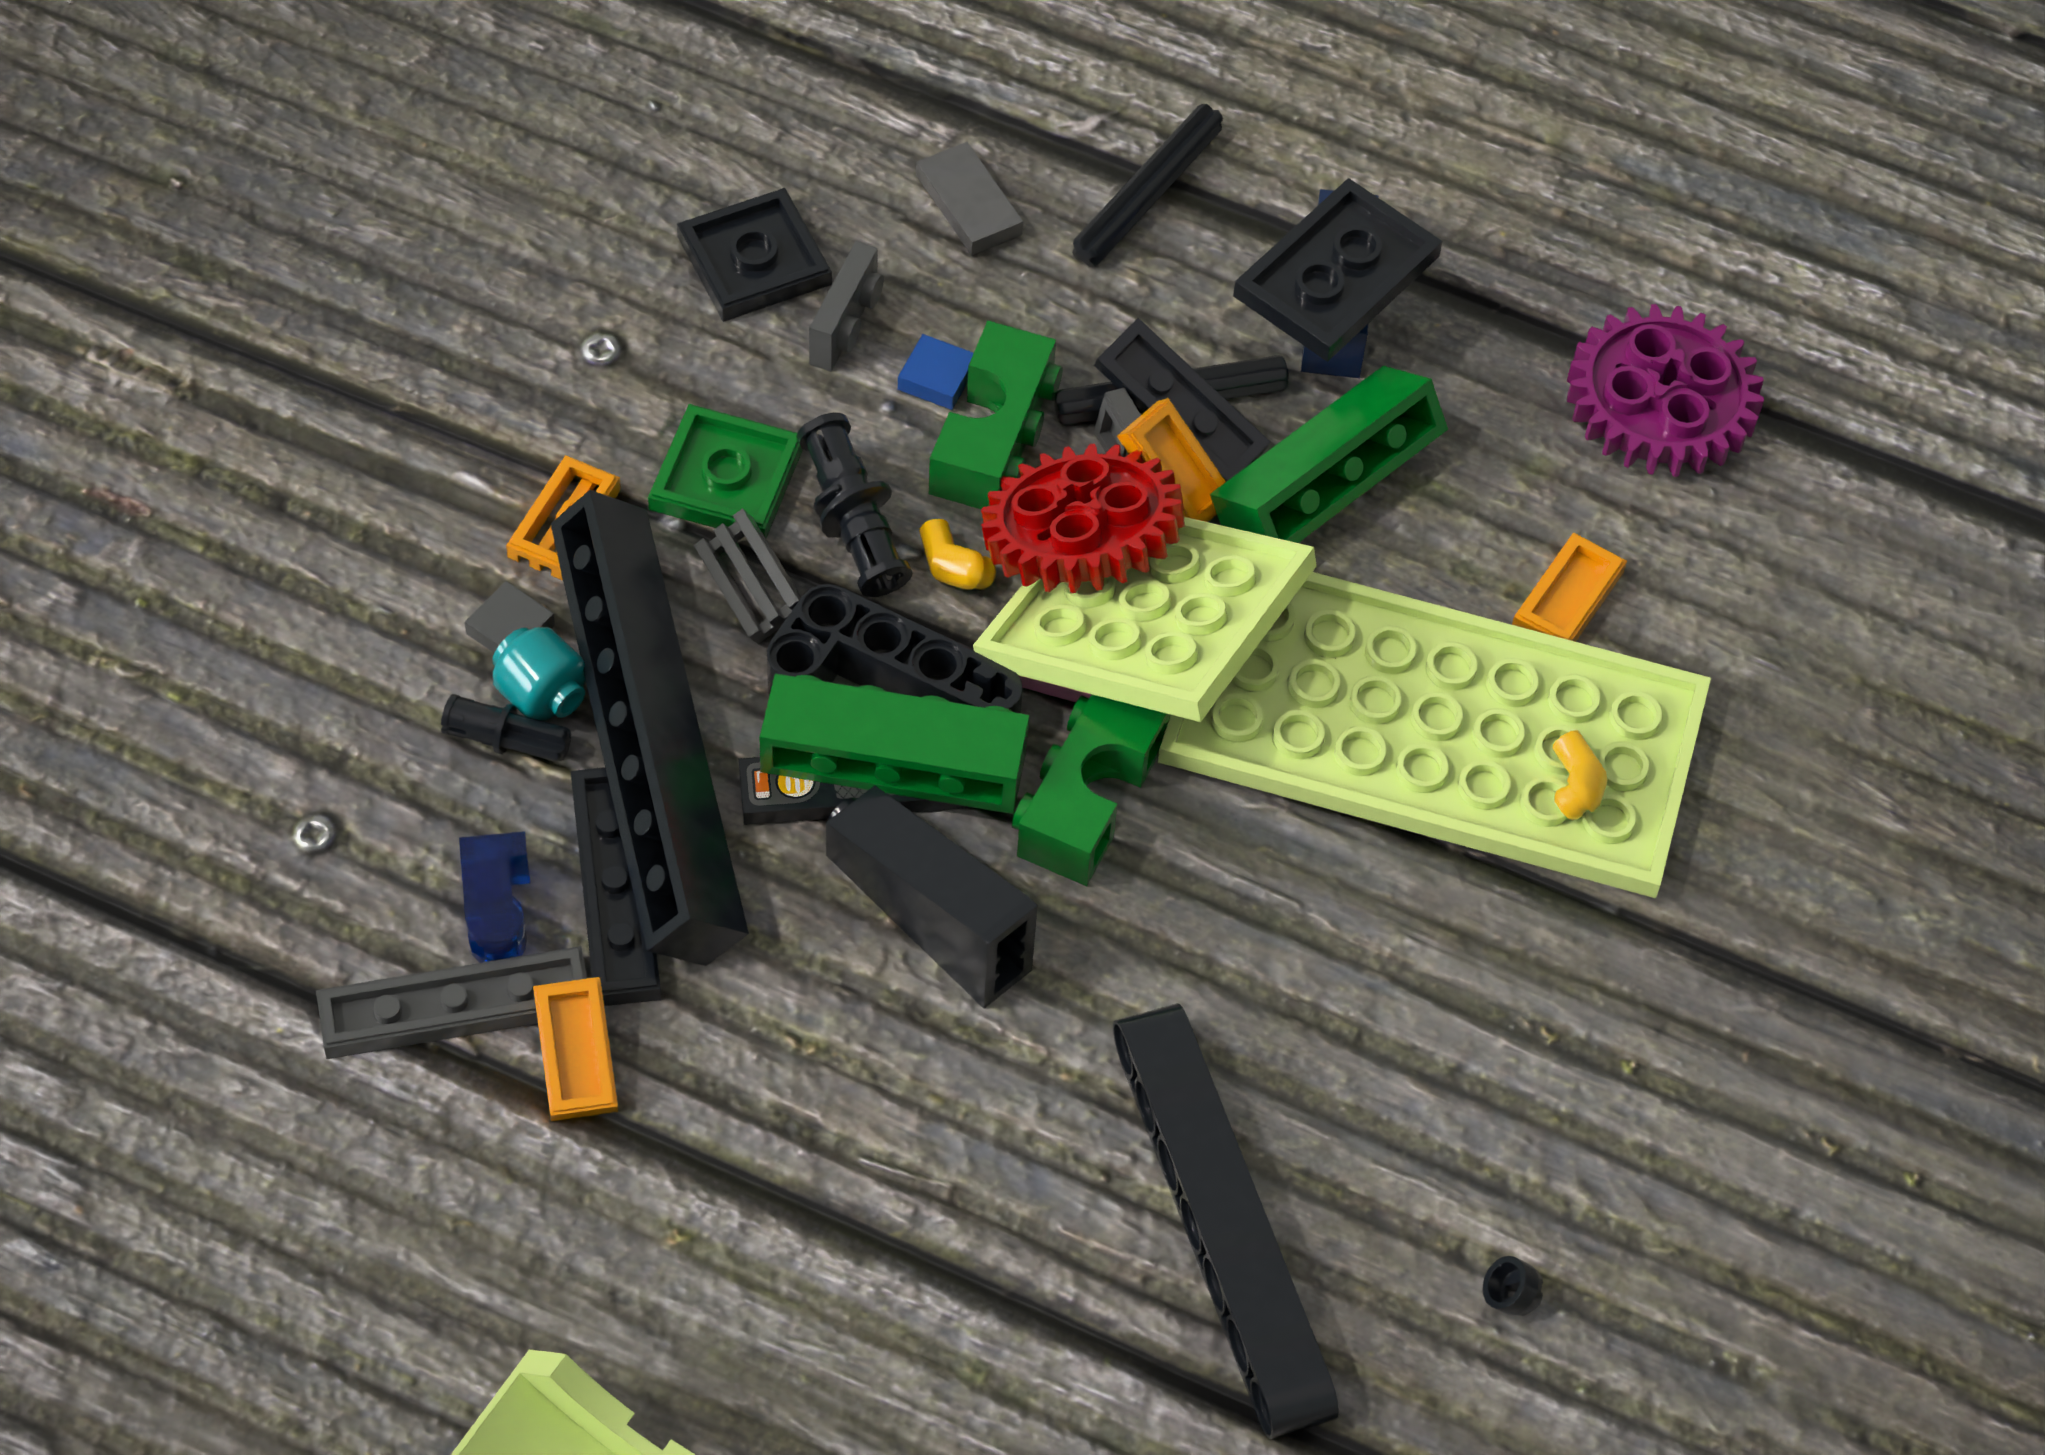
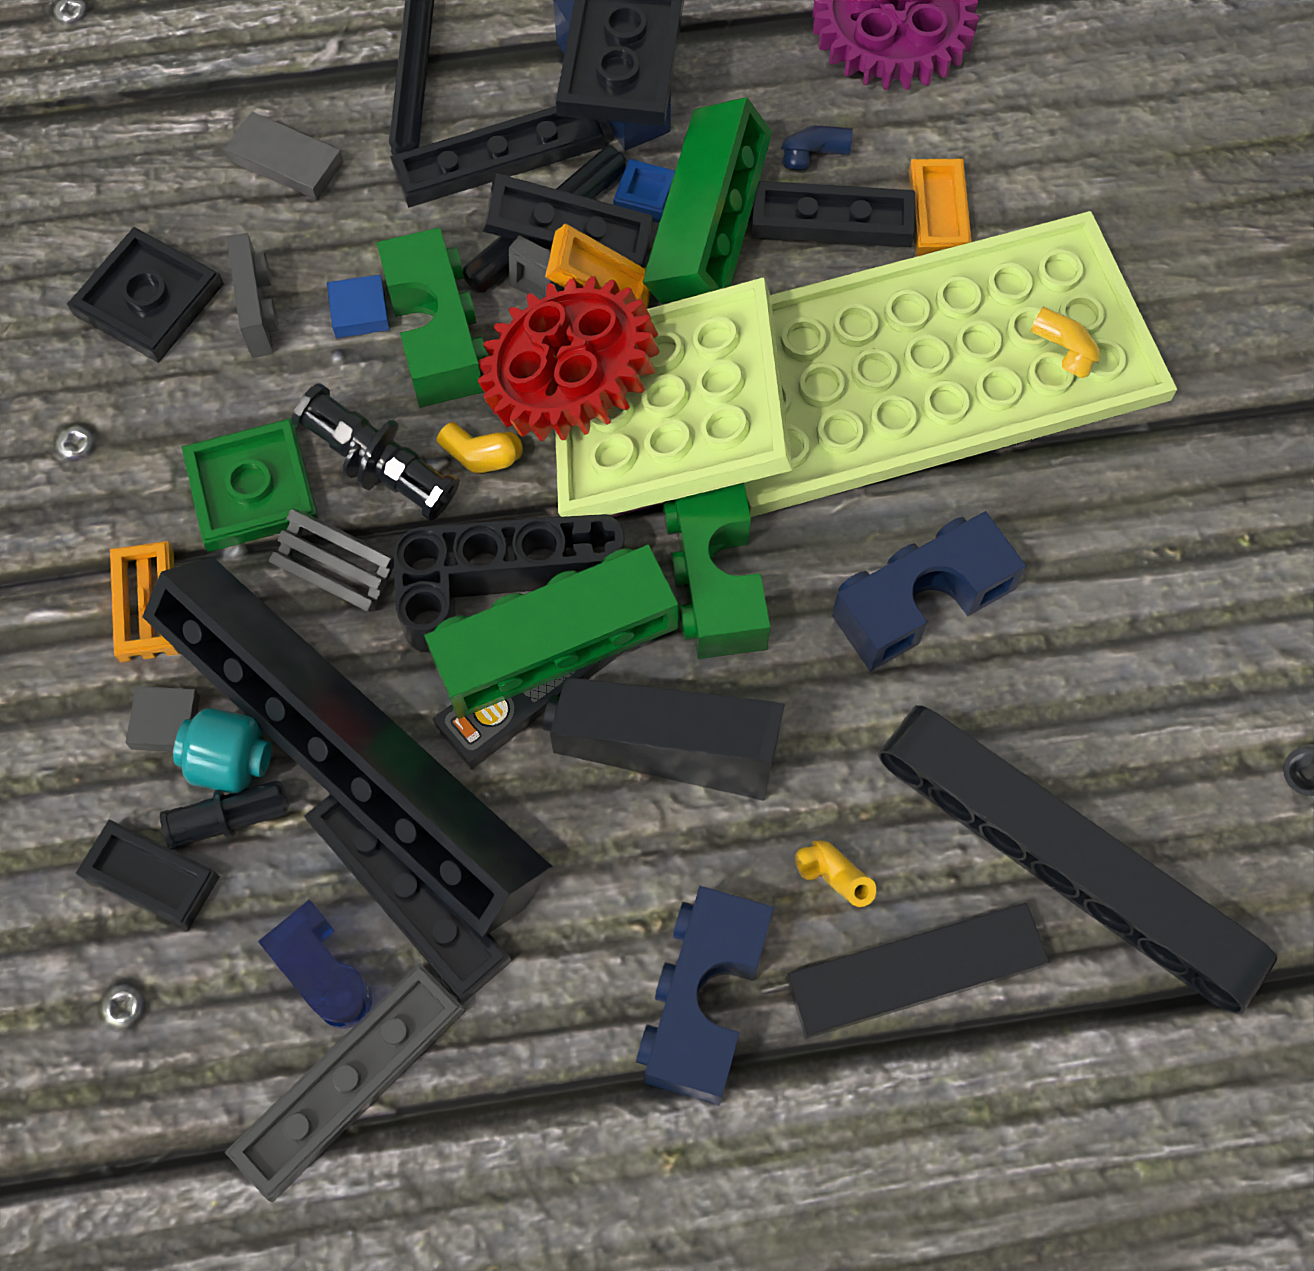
camera: 30 degrees left, 10 degrees up
light orange tile [533,977,618,1121] -> none
none -> black tile [75,819,220,932]
none -> black tile [390,106,605,208]
none -> blue tile [613,159,675,223]
none -> dark blue arch [636,886,774,1106]
none -> black plate [752,181,915,247]
none -> dark blue arm [781,125,853,170]
none -> black tile [786,903,1050,1039]
none -> yellow arm [795,840,877,907]
none -> dark blue arch [832,511,1026,672]

